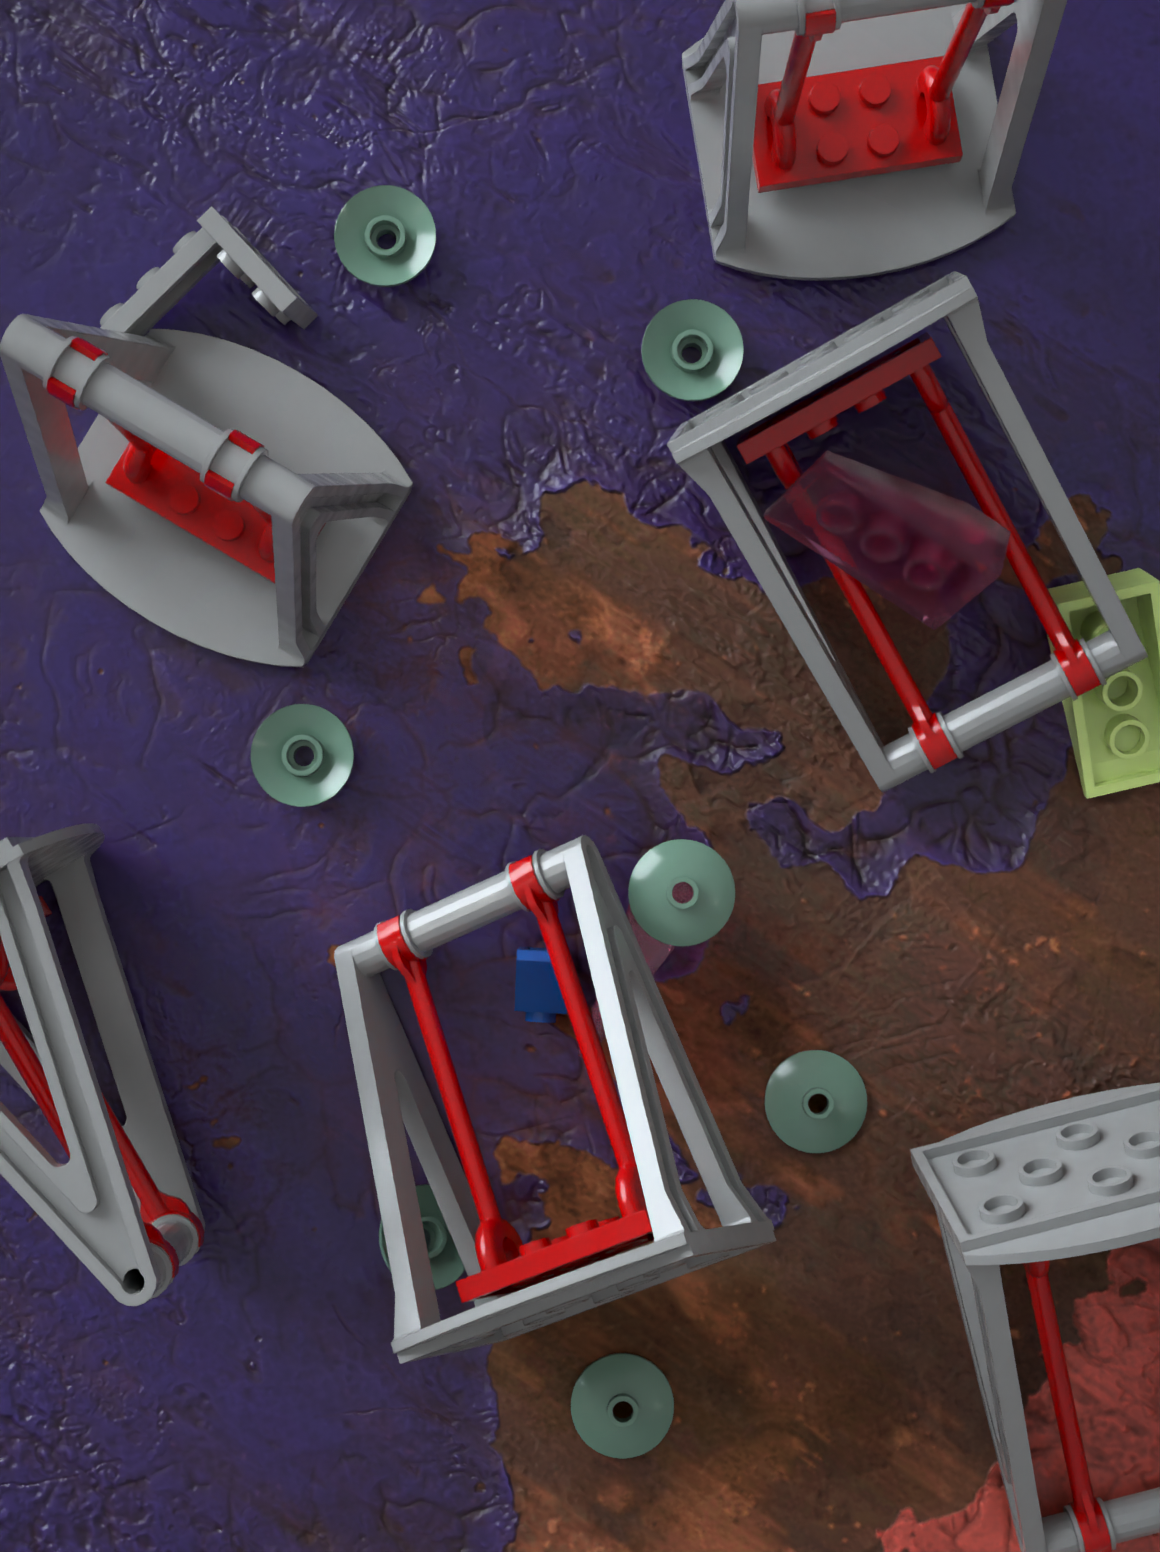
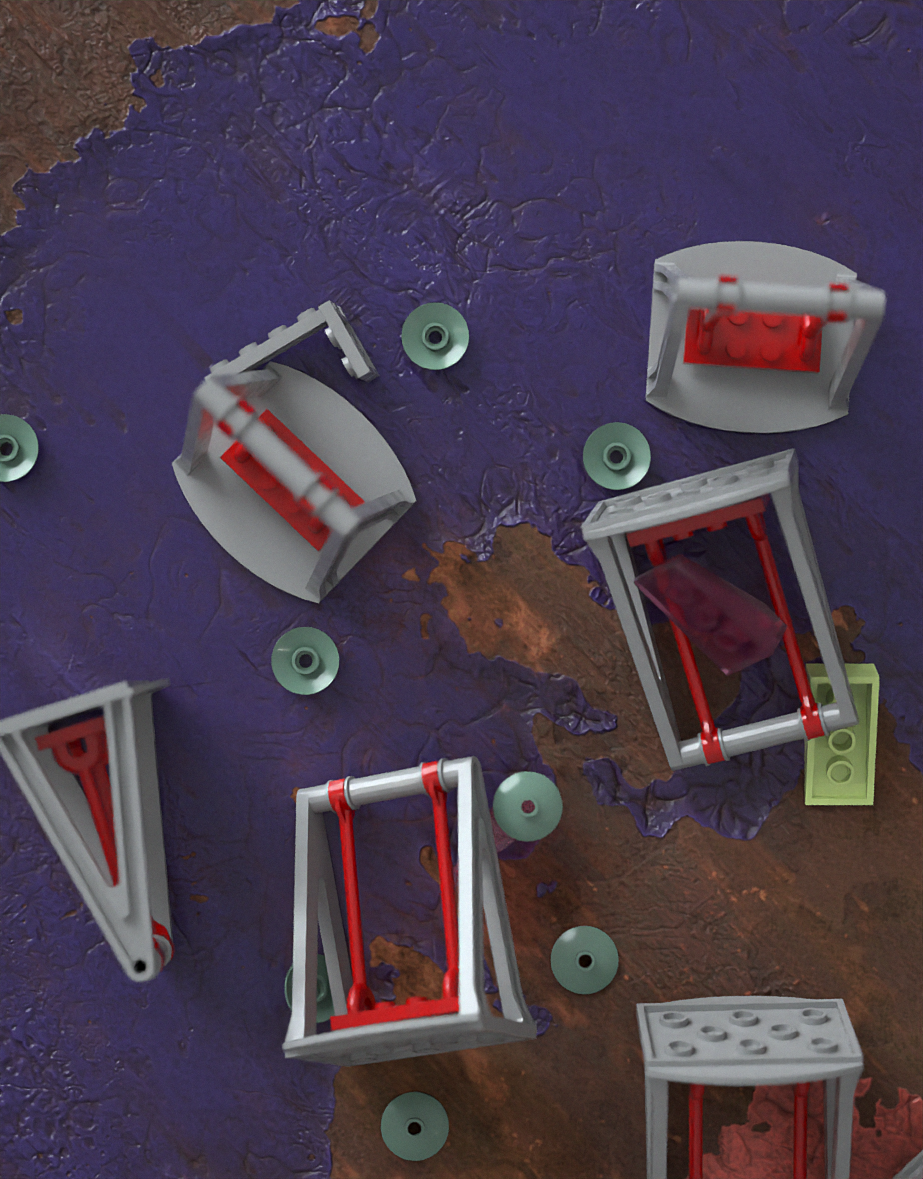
camera: 15 degrees right, 0 degrees up
blue slope [514,947,571,1023] -> none

